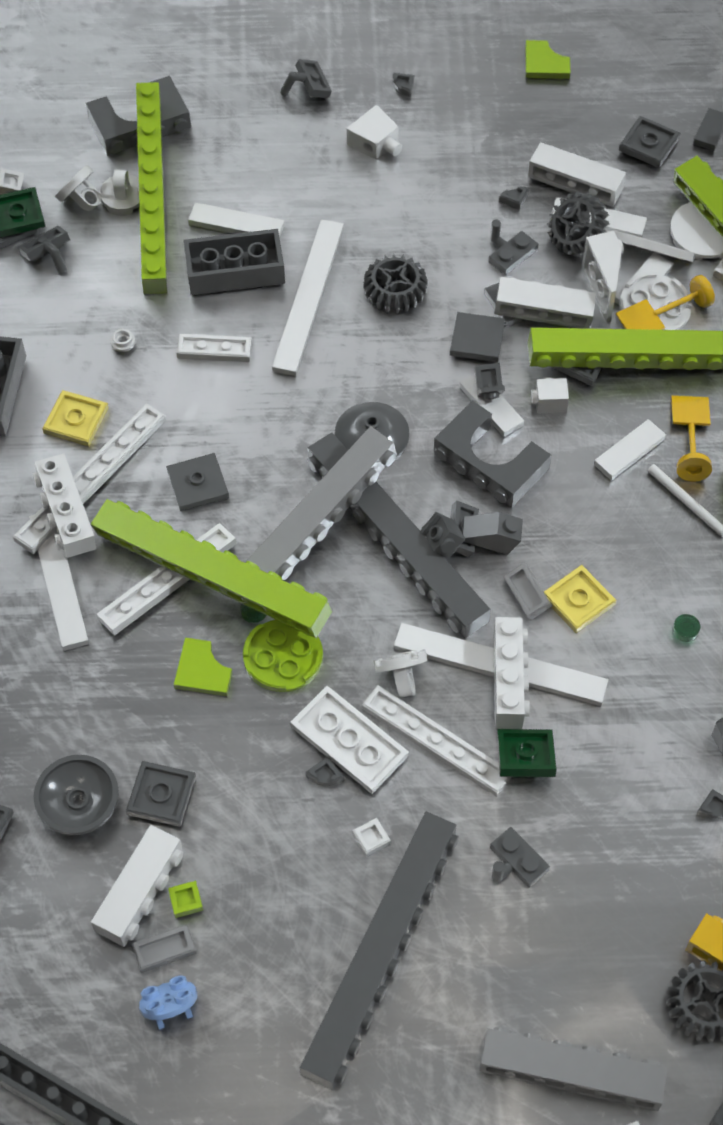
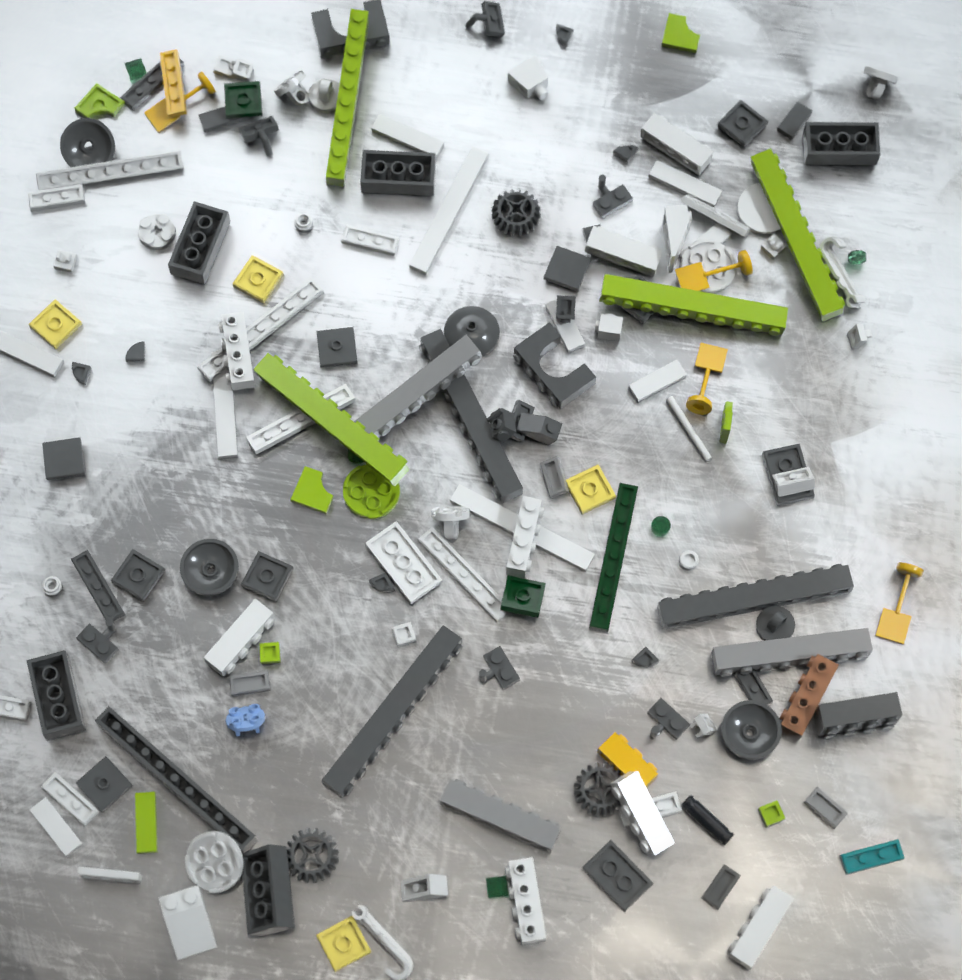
camera: 10 degrees right, 10 degrees up
dark grey gear [547,191,610,256] -> none
none -> dark green tile [589,483,638,632]

